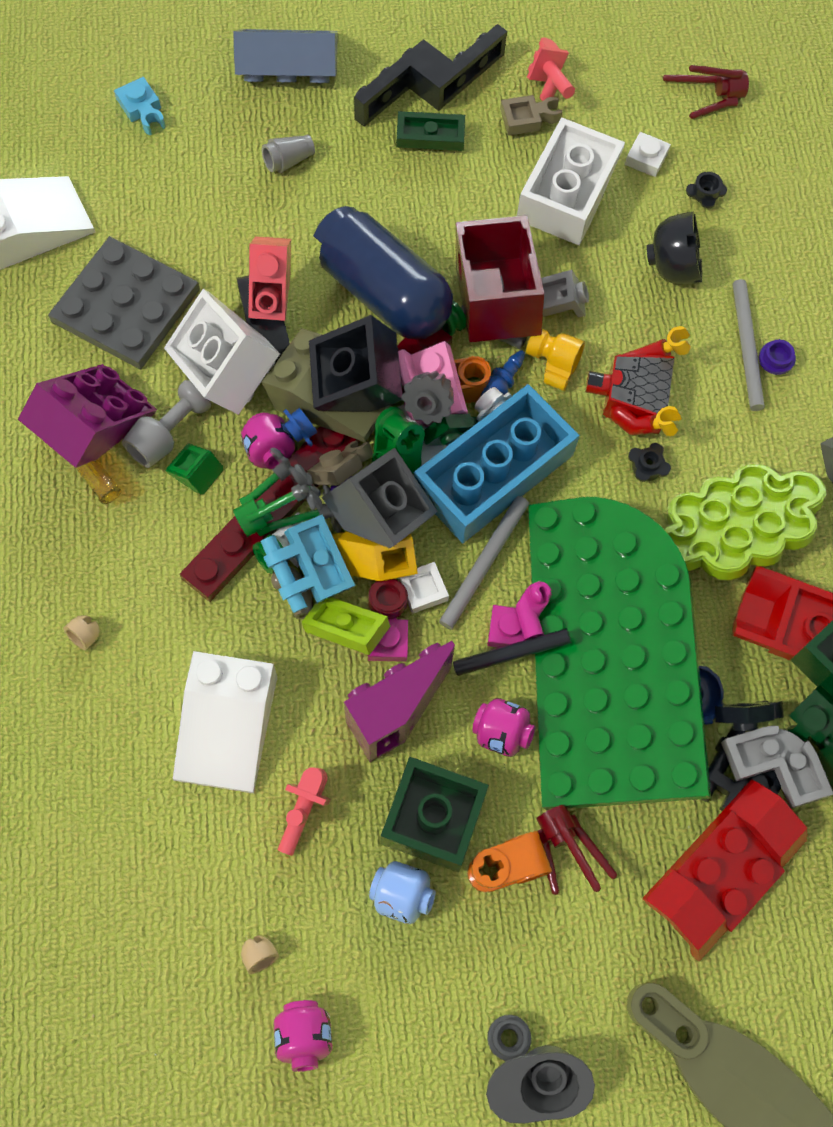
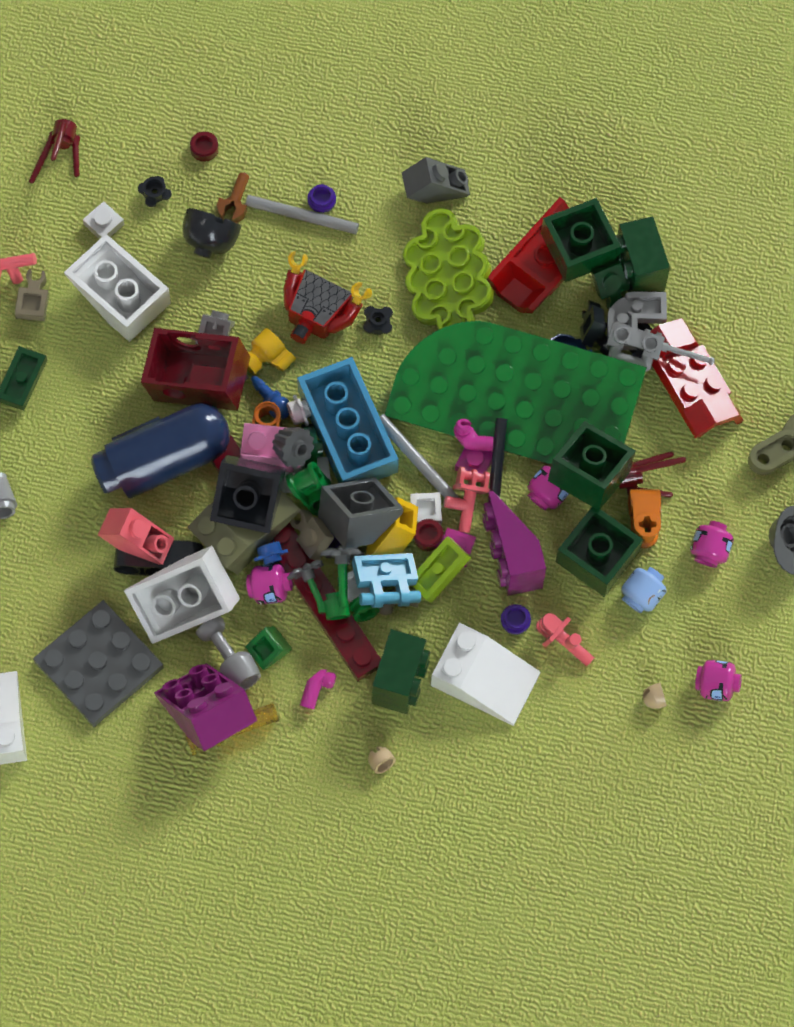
camera: 70 degrees left, 0 degrees up
dark grey plate [487,1015,531,1061] -> none
none -> dark red tile [190,131,219,162]
none -> dark orange bar [217,172,249,223]
none -> dark pink arm [300,669,336,709]
none -> dark green brick [372,629,430,714]
none -> coral arm [444,466,490,534]
none -> dark purple plate [501,604,531,635]
none -> dark green brick [548,421,636,511]
none -> light grey piece [606,322,715,372]
none -> dark pink head [690,521,734,568]

